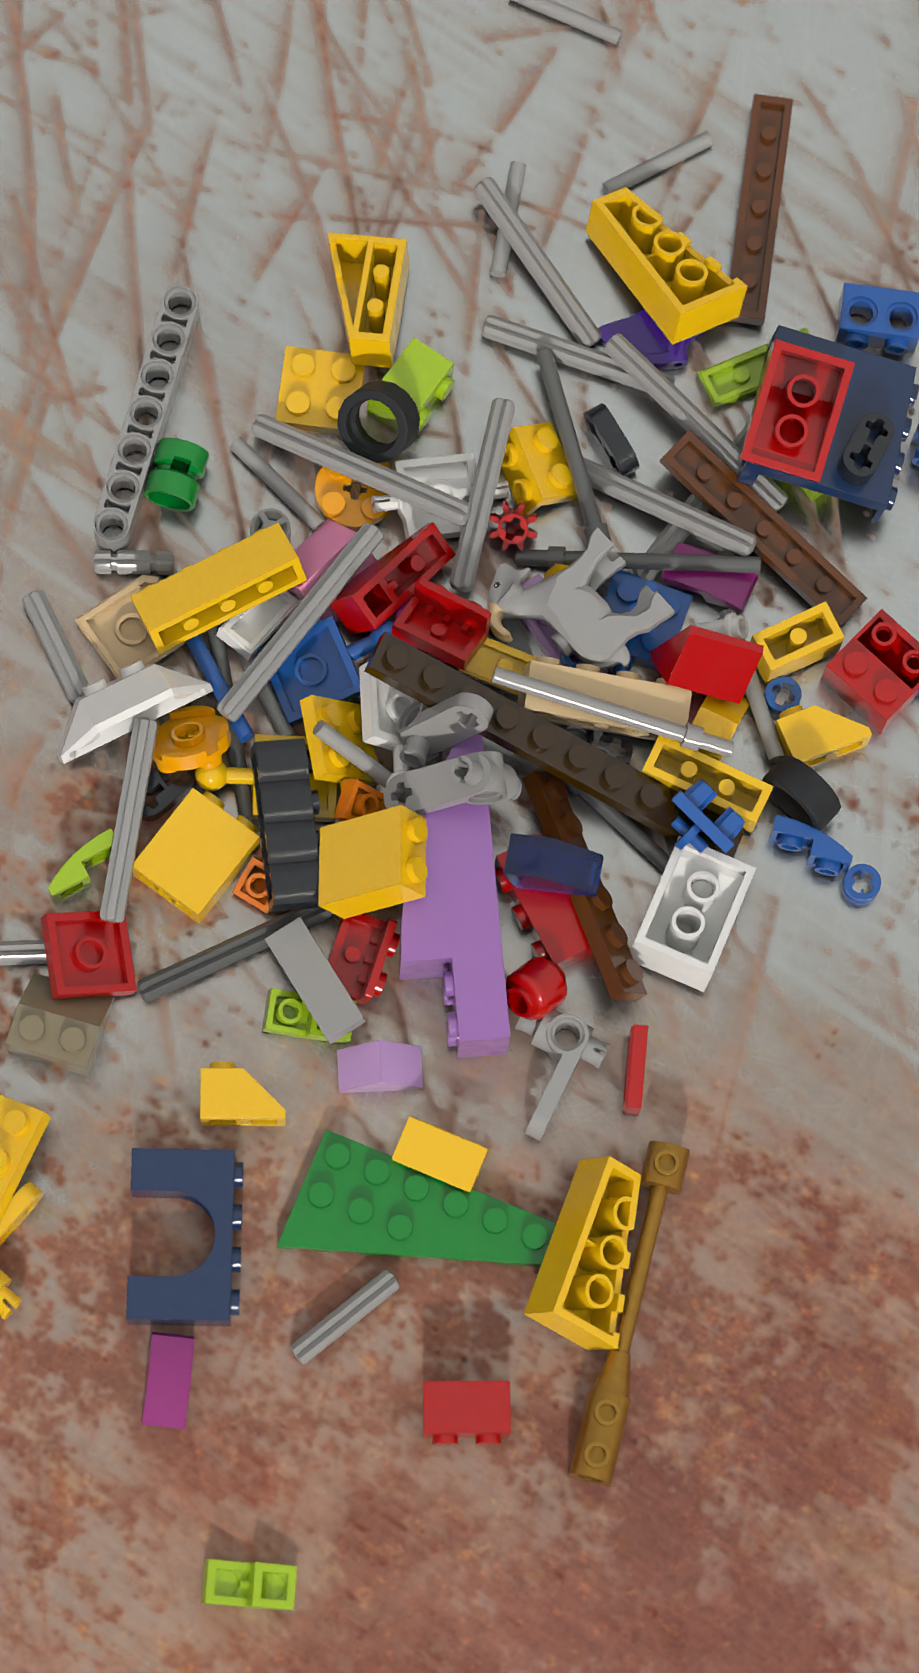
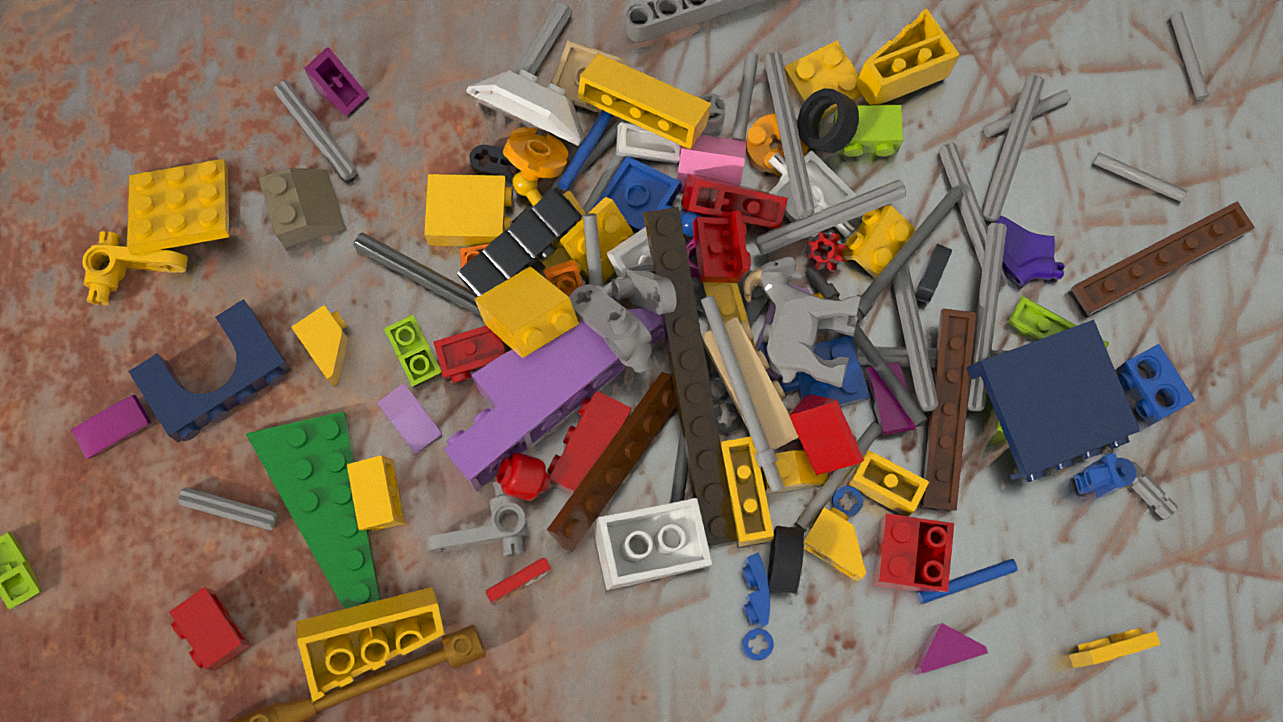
camera: 60 degrees right, 0 degrees up
red plate [41,911,137,1000] -> none
lime slope [48,828,114,905] -> none
light grey axle [93,550,174,575] -> none
light grey axle [99,717,158,923] -> none
green wheel [143,437,209,512] -> none
light grey axle [217,522,384,722] -> none
light grey tile [265,917,366,1044] -> none
clear blue slope [503,833,604,897] -> none
yellow wedge [585,187,748,345] -> none
blue hips [671,779,745,854] -> none
white pin [694,612,749,640] -> none
red slope [740,339,855,483] -> none
black beam [837,412,895,486] -> none

